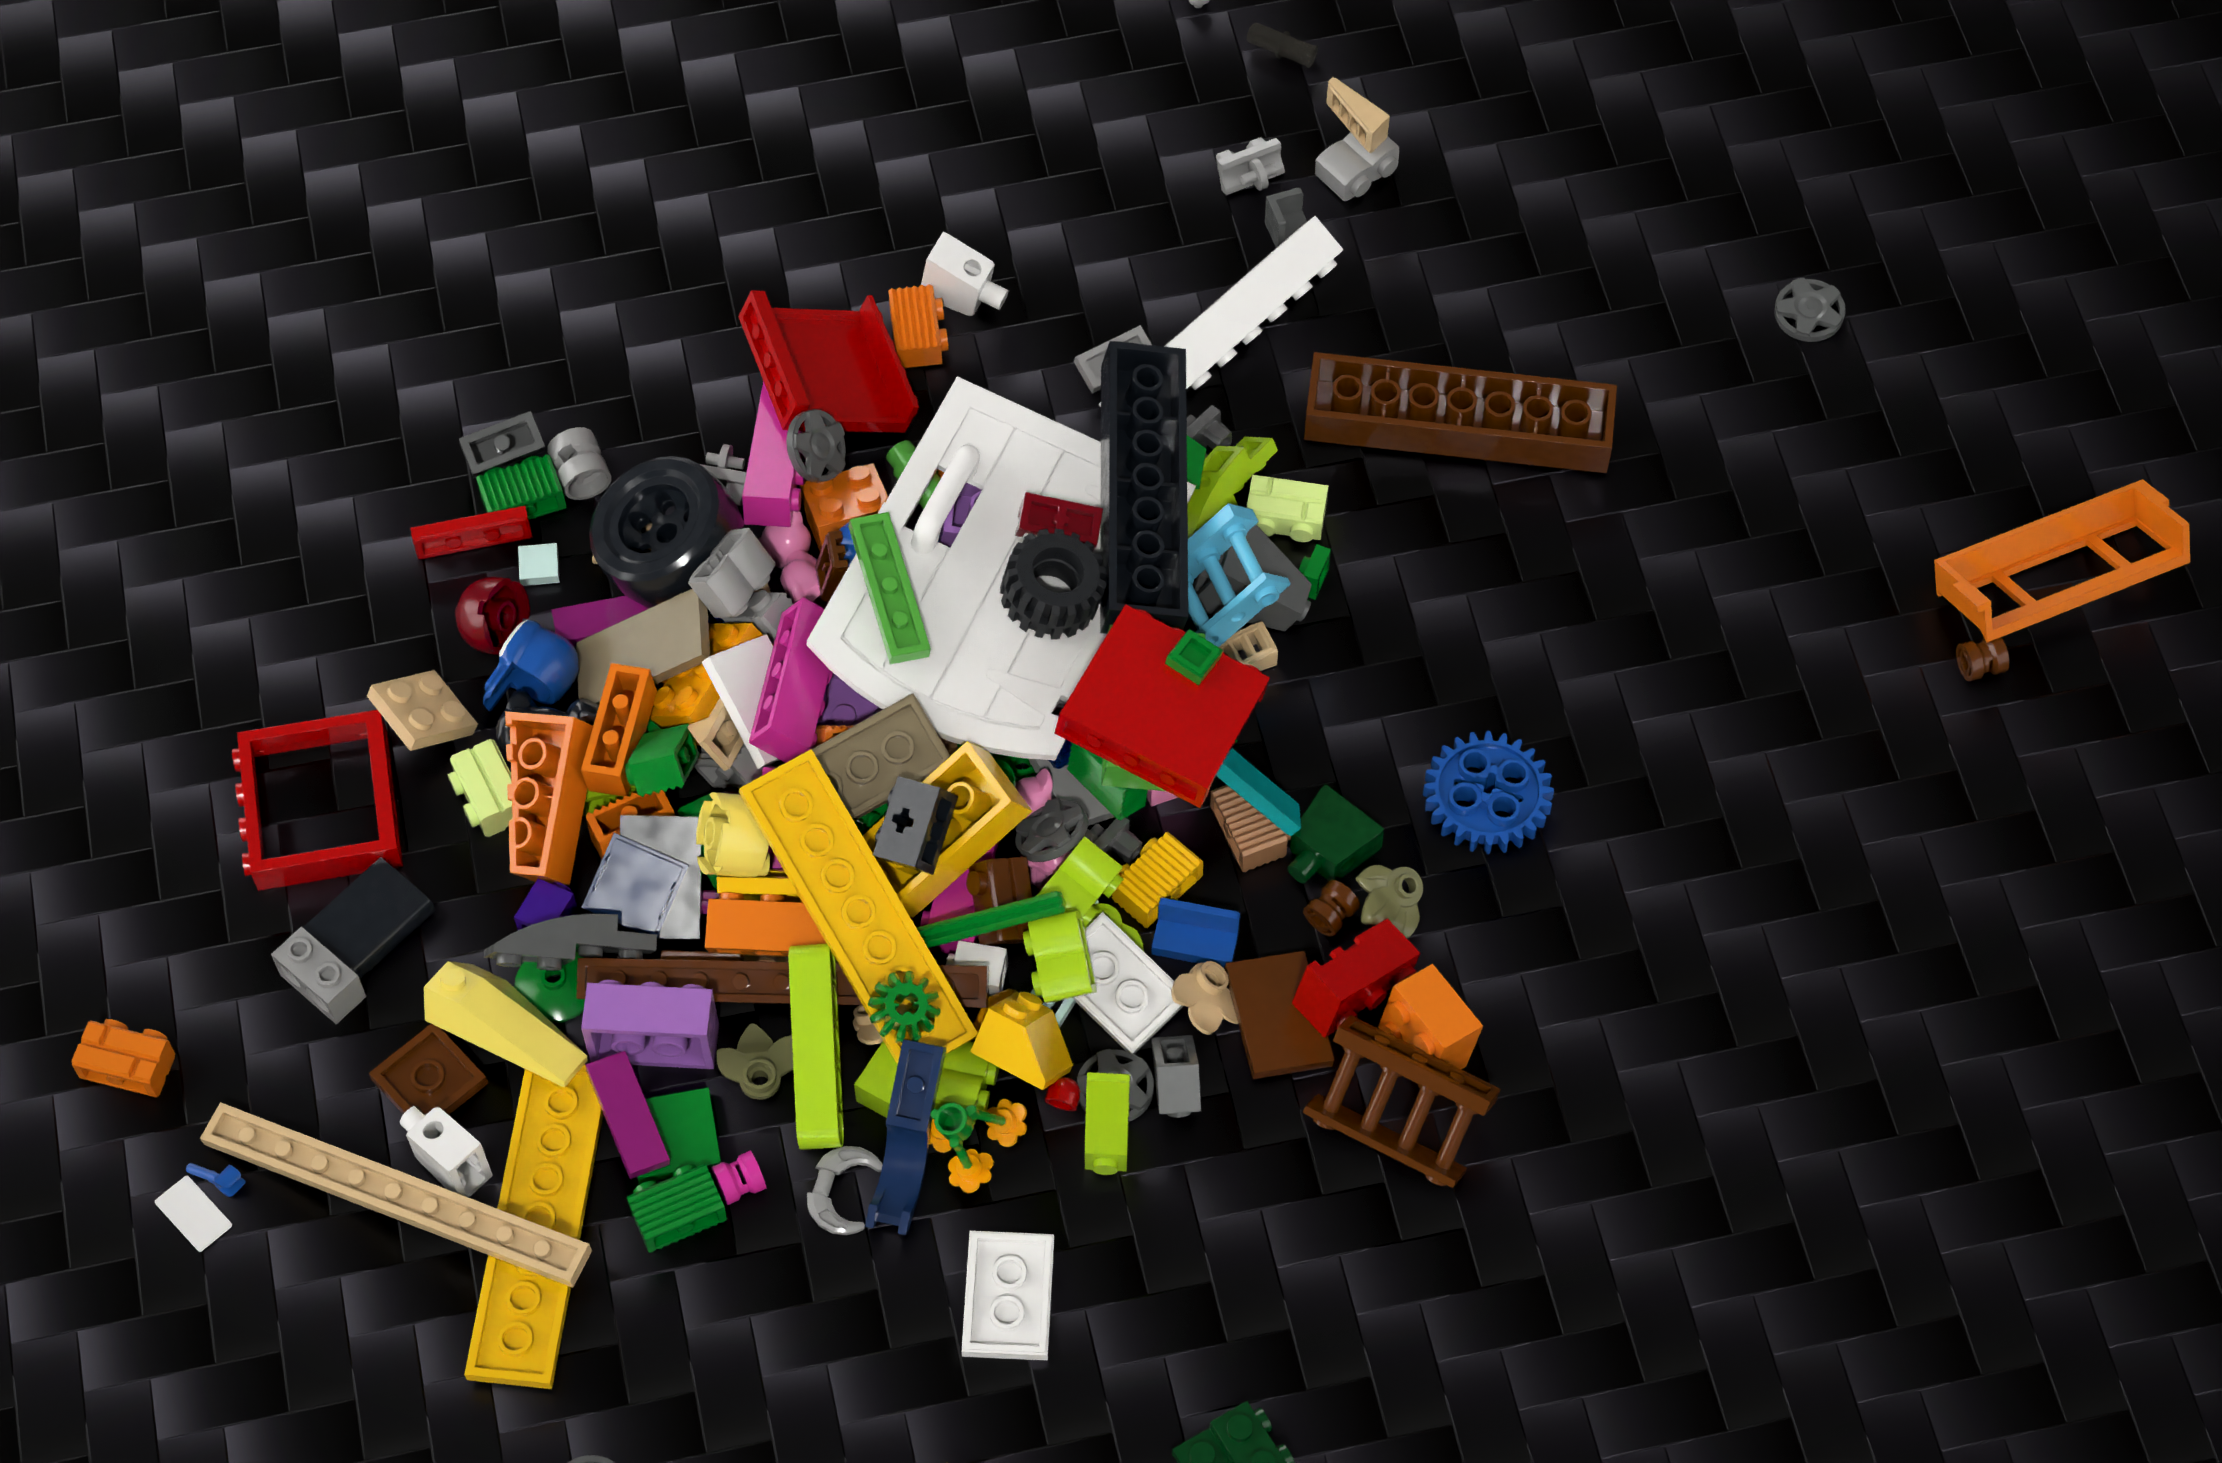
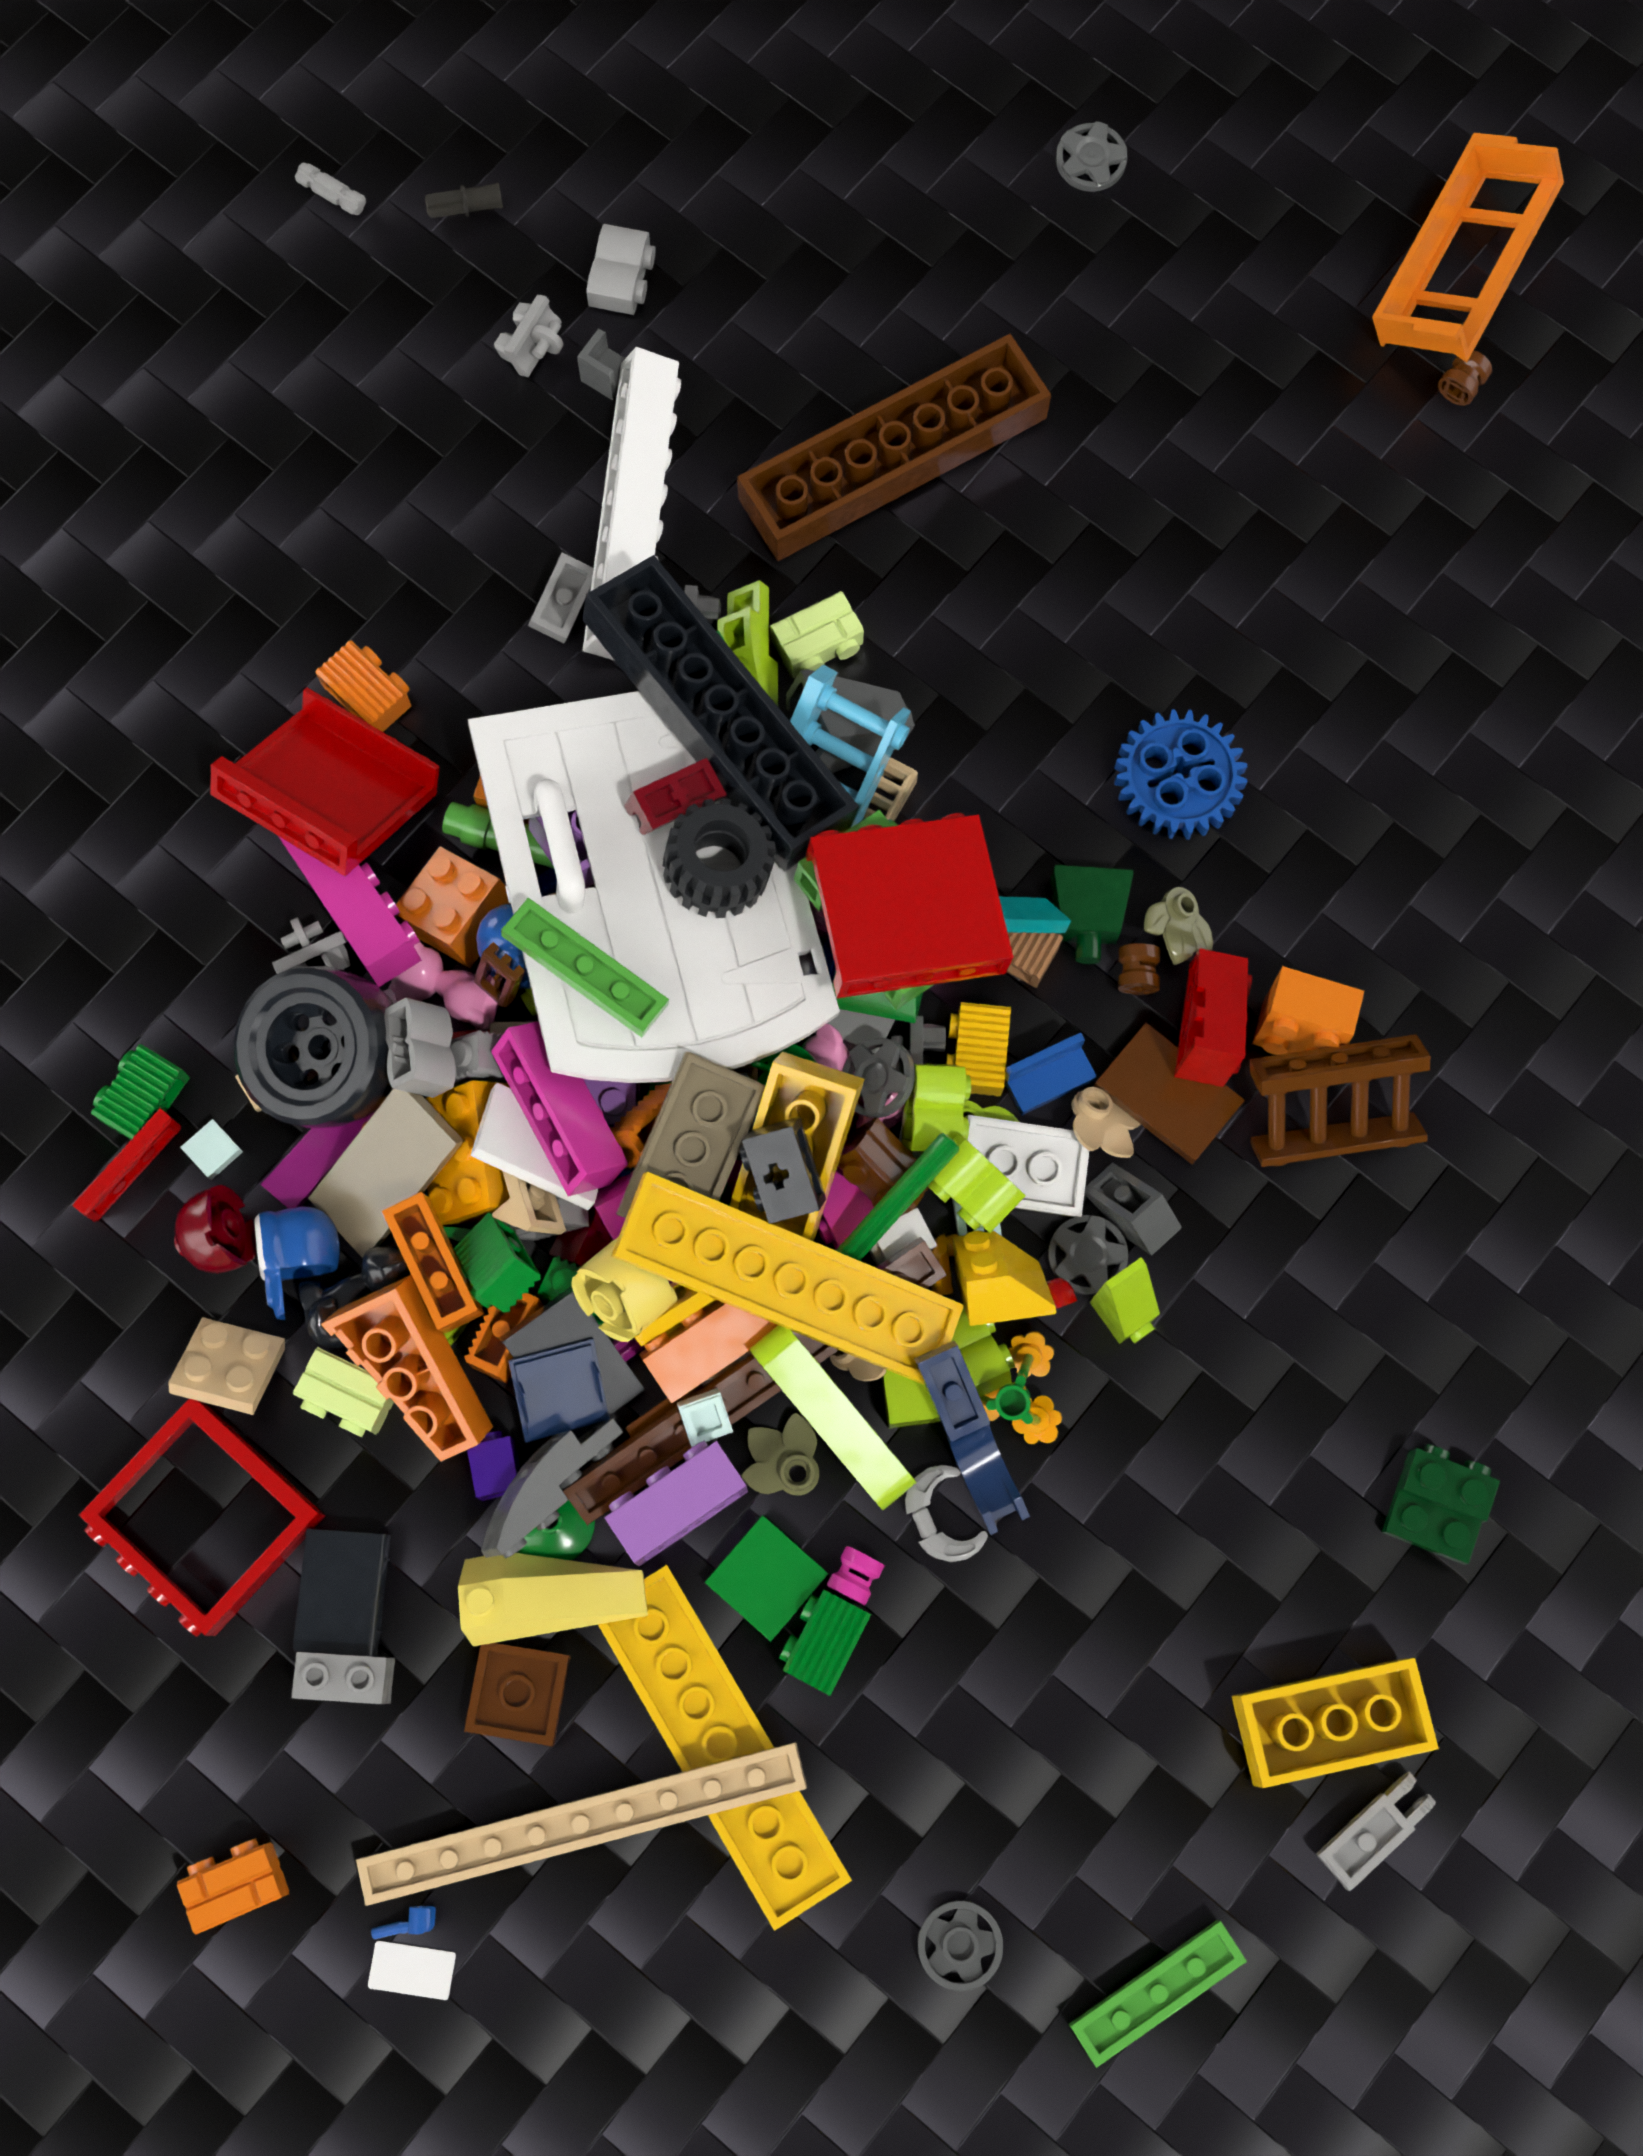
camera: 40 degrees left, 15 degrees up
white torso [400,1106,493,1198] -> none
dark grey brick [459,411,545,479] -> none
light grey wheel [547,427,611,500] -> none
magenta tile [586,1051,670,1179] -> none
dark grey wheel [786,409,846,483] -> none
green gear [868,971,940,1043] -> none
white torso [921,231,1009,316] -> none
white tile [961,1231,1054,1361] -> none
green tile [1165,629,1223,685] -> none
green plate [1299,544,1331,600] -> none
tan slope [1326,77,1390,153] -> none
none -> light aqua tile [677,1388,733,1447]

